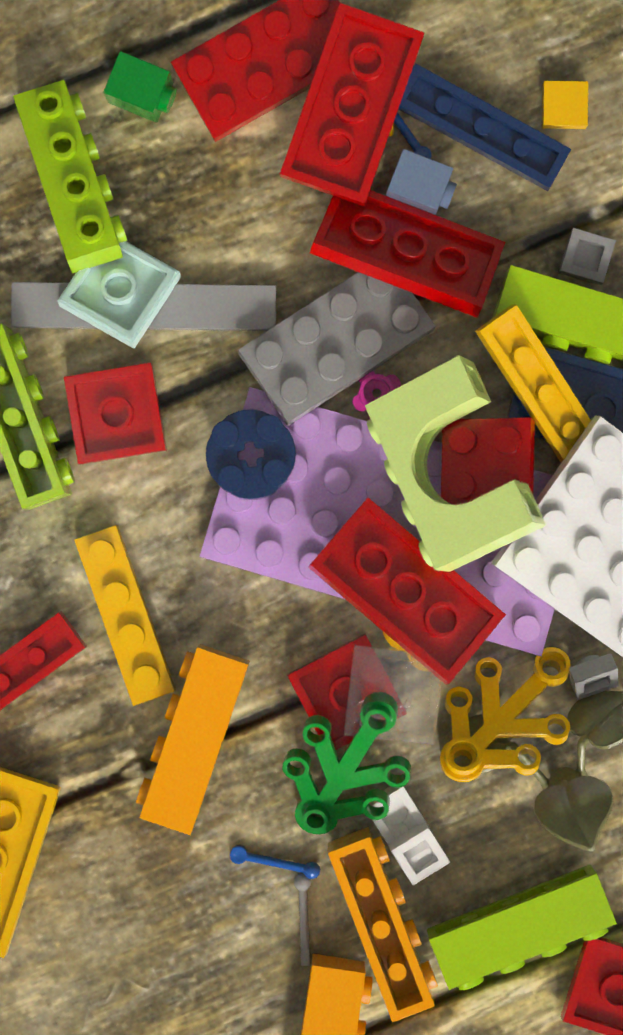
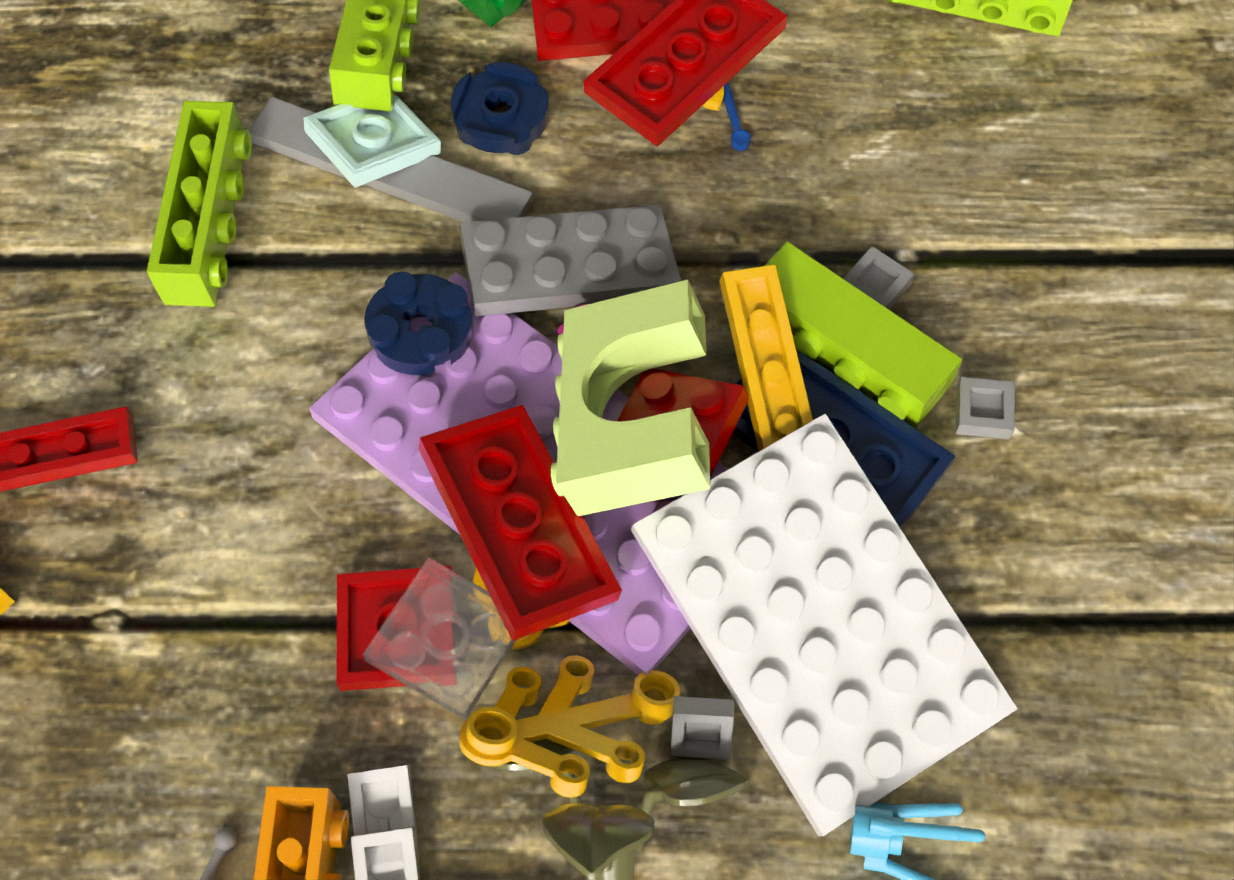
camera: 25 degrees right, 25 degrees down
red plate [64,363,167,465] -> none
yellow plate [74,525,176,706] -> none
light orange brick [136,644,250,835] -> none
blue hinge [230,845,320,879] -> none
green plant [282,692,411,835] -> none
red plate [310,190,506,318] -> none
sand blue brick [386,149,457,215] -> none
dark blue plate [399,64,571,191] -> none
yellow tile [541,81,588,129] -> none
none -> dark blue plate [451,62,549,155]

